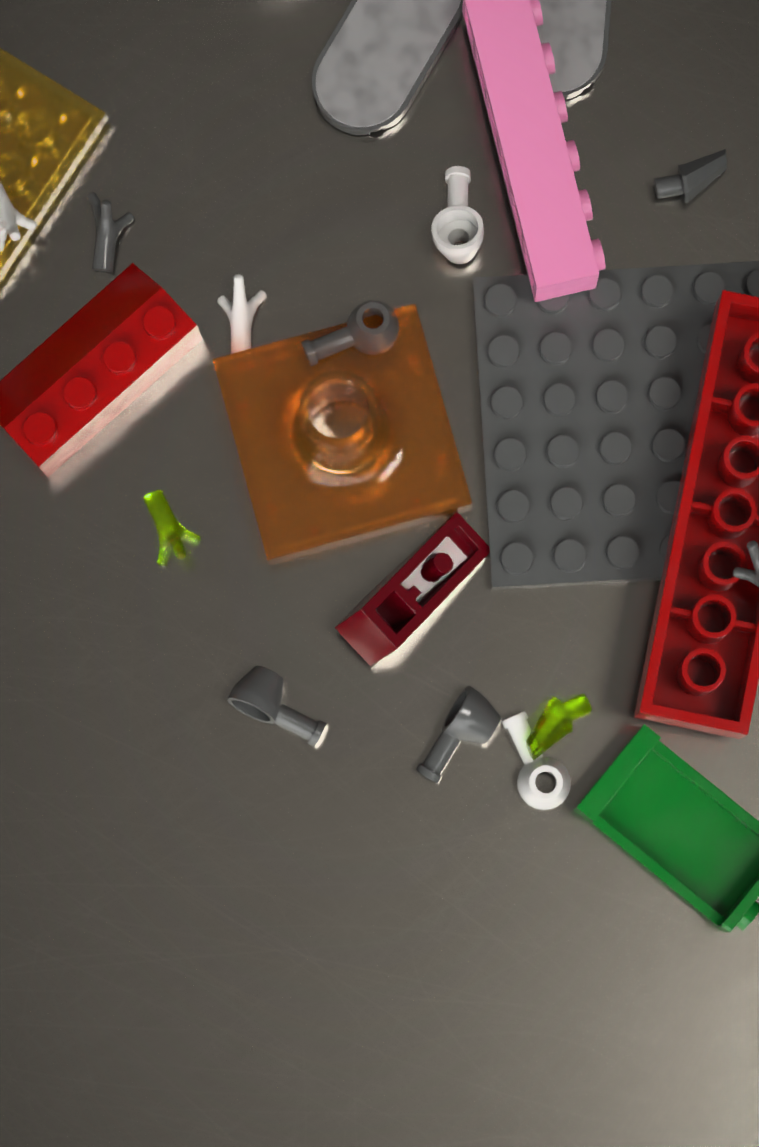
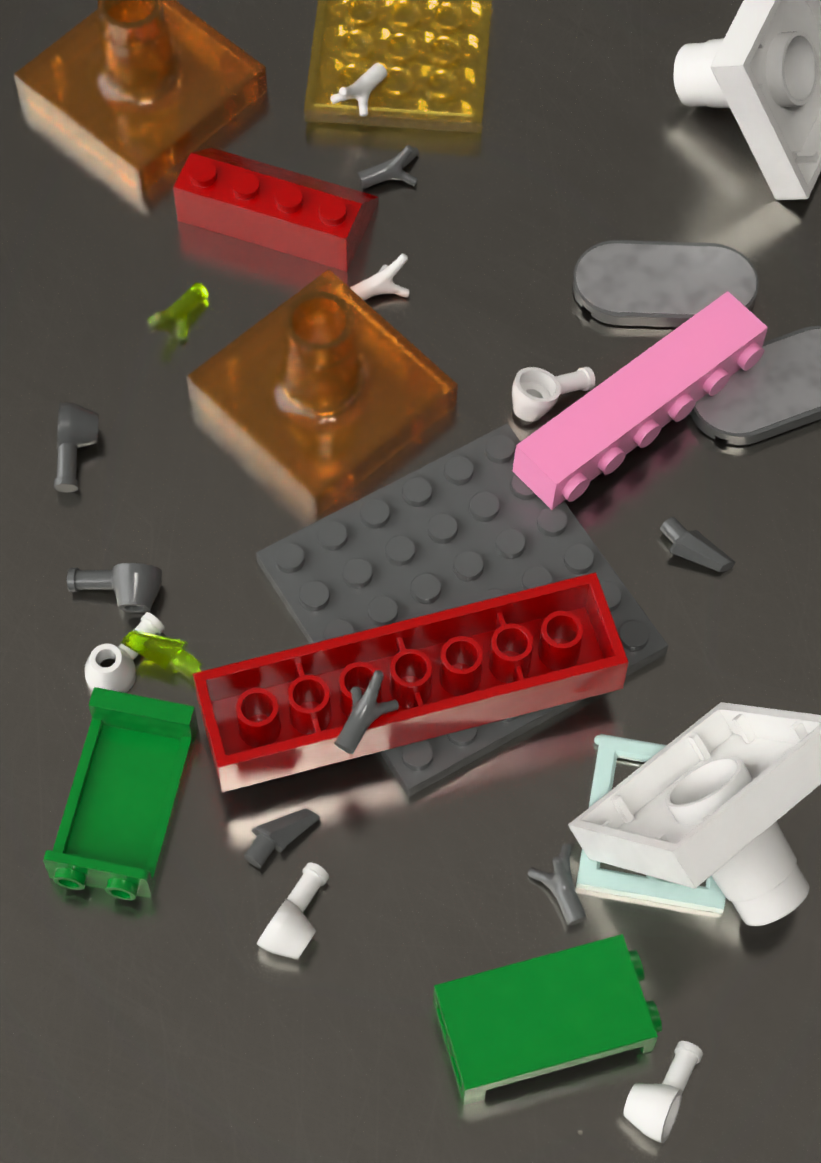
camera: 55 degrees right, 20 degrees down
dark grey bar [301,300,400,366] -> none
dark red slope [334,512,490,666] -> none

